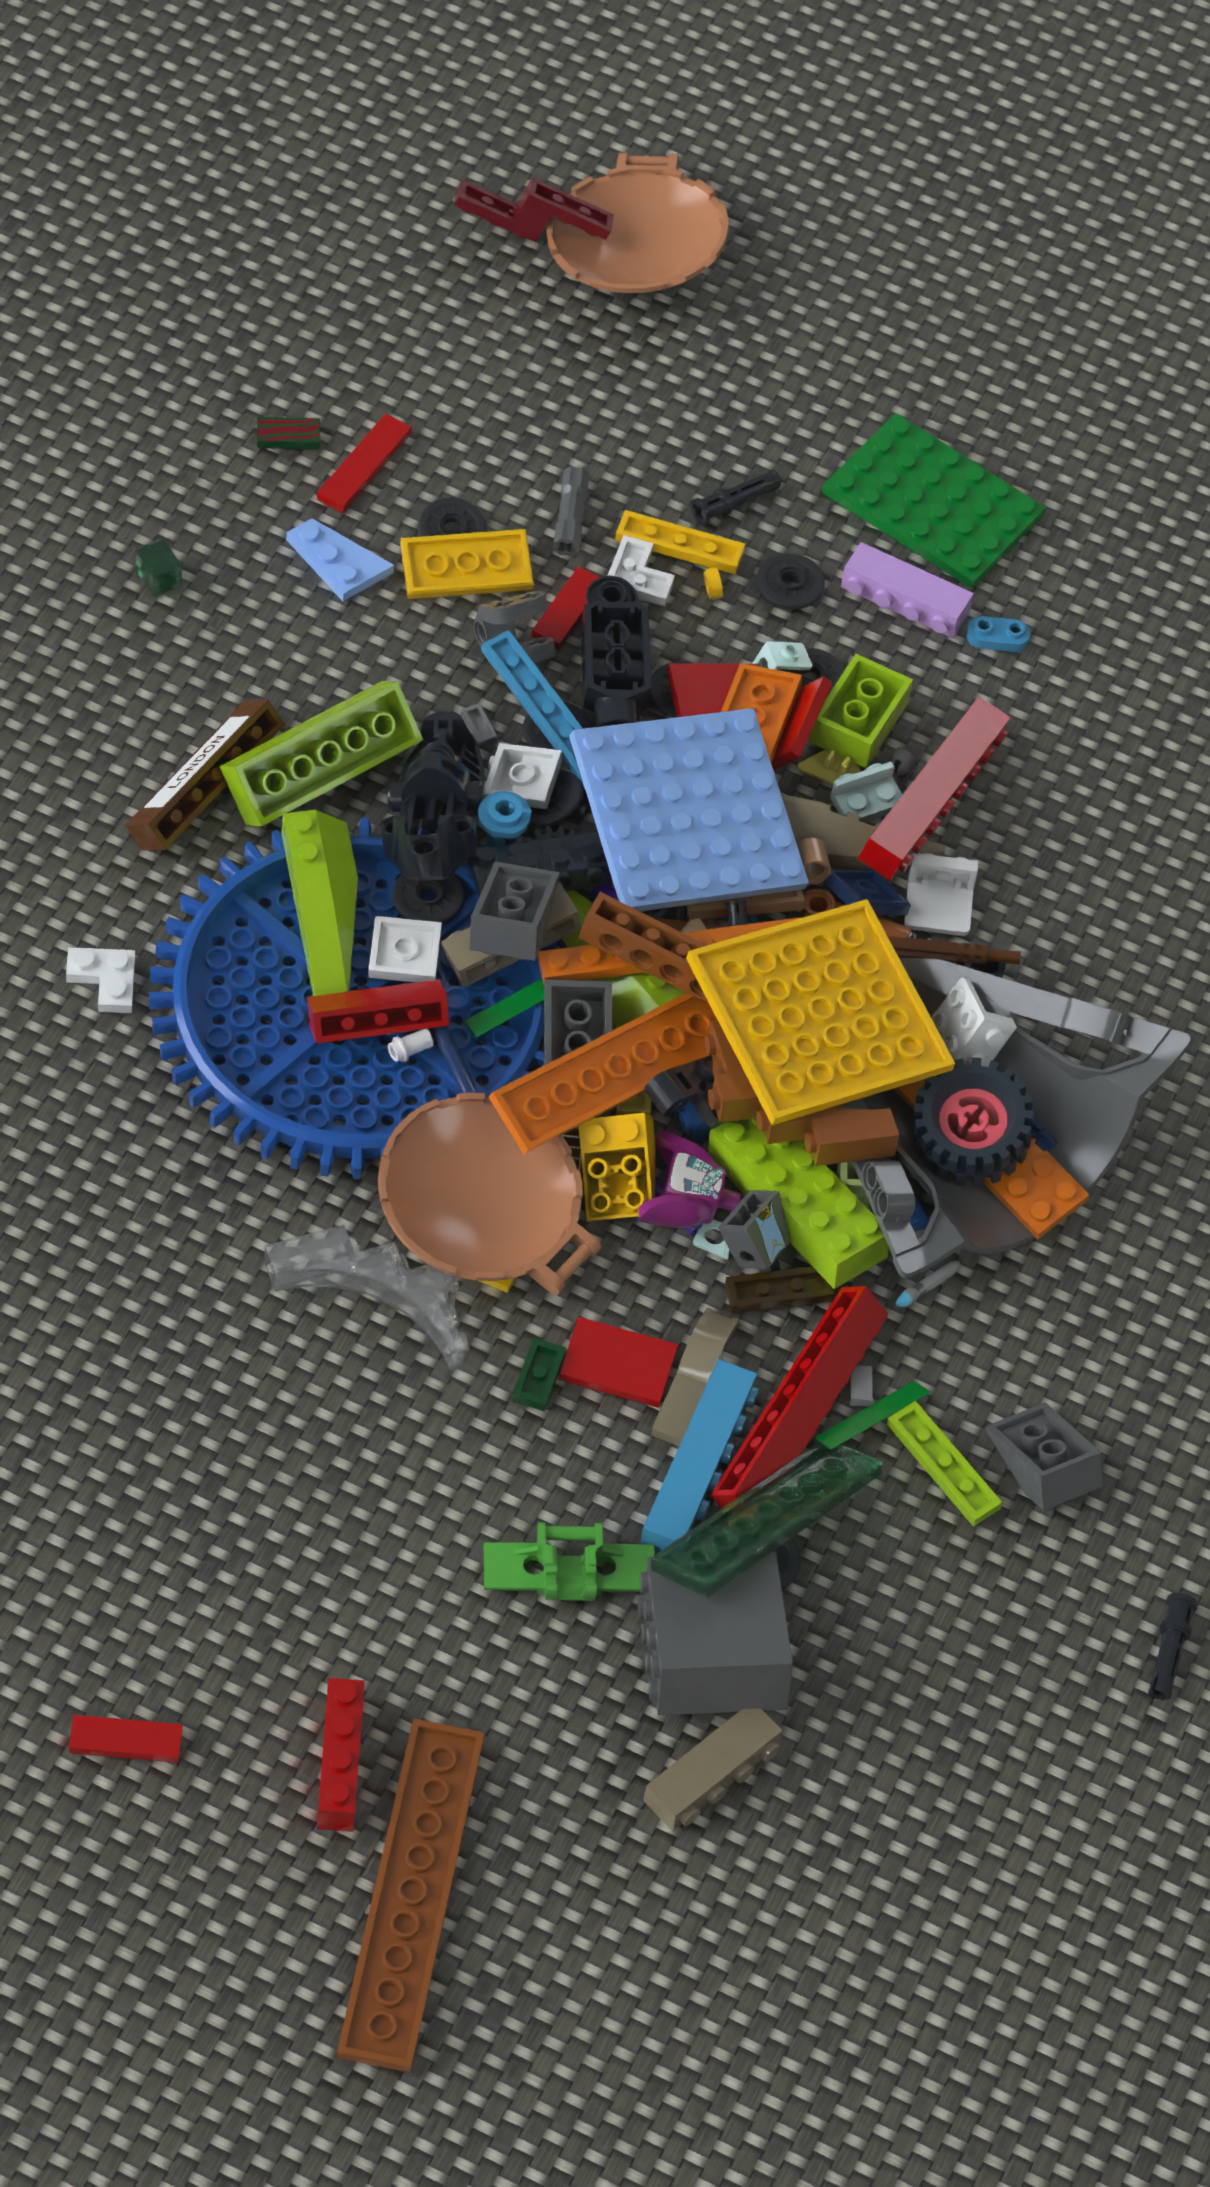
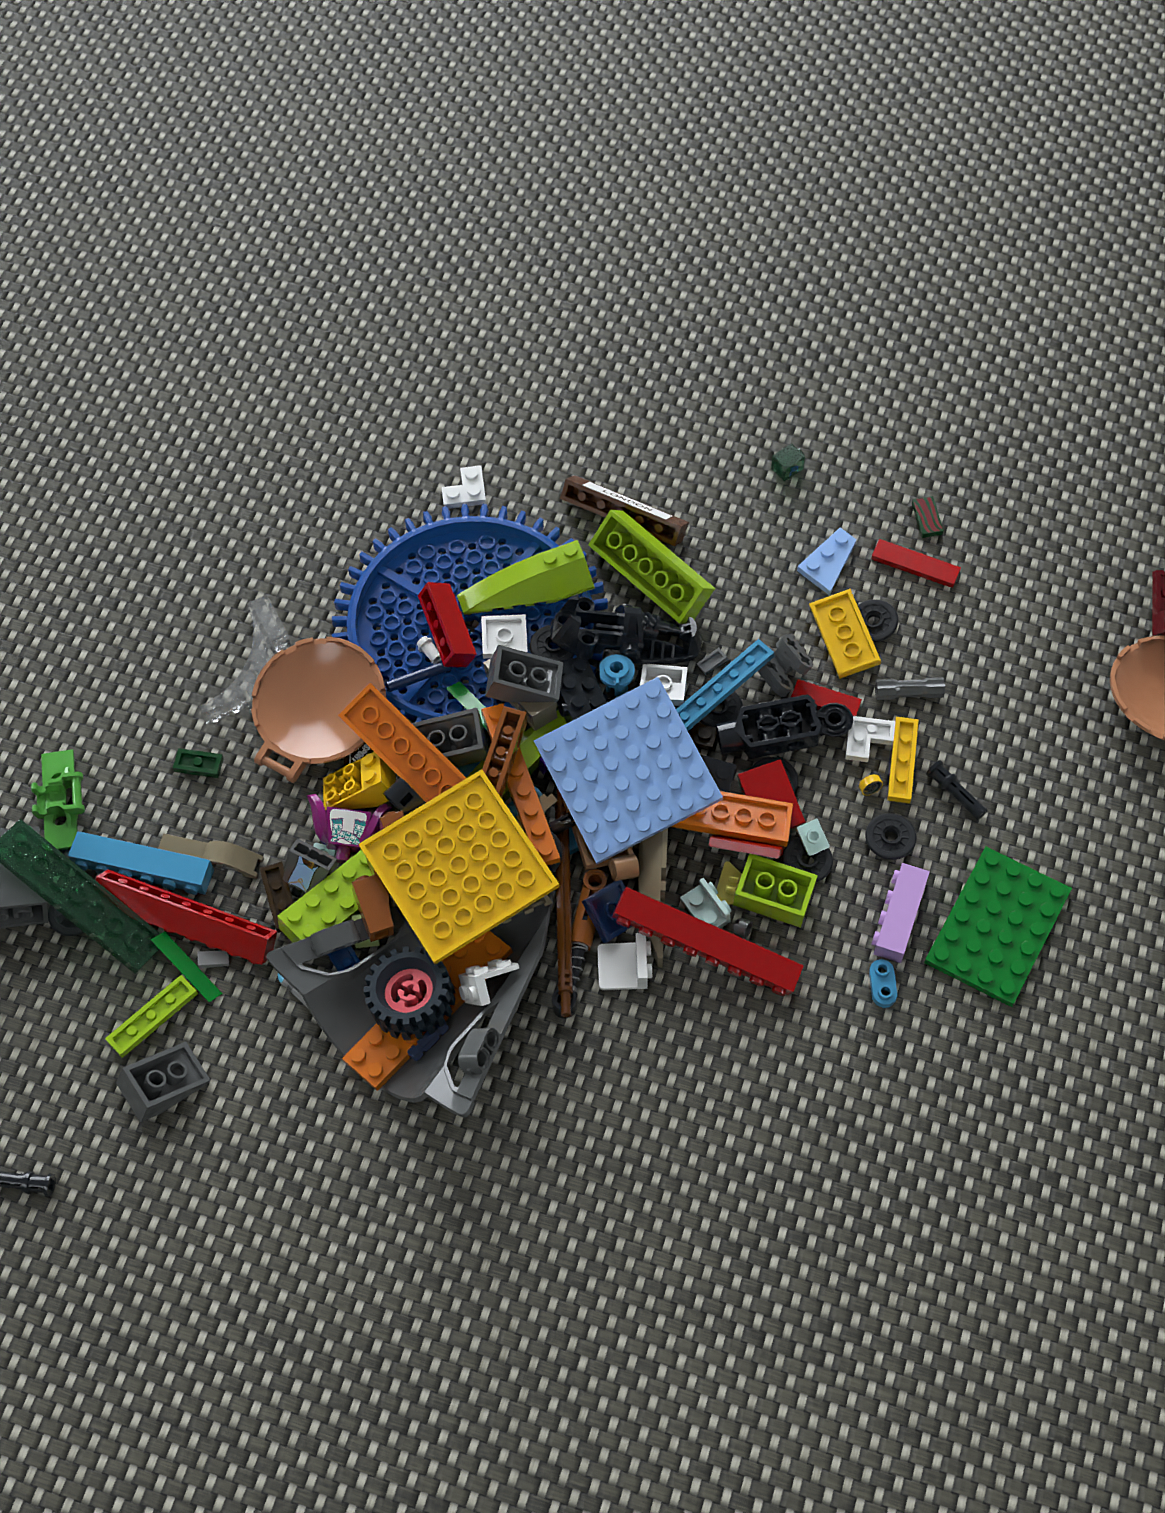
camera: 90 degrees right, 5 degrees up
red tile [559,1317,678,1408] -> none

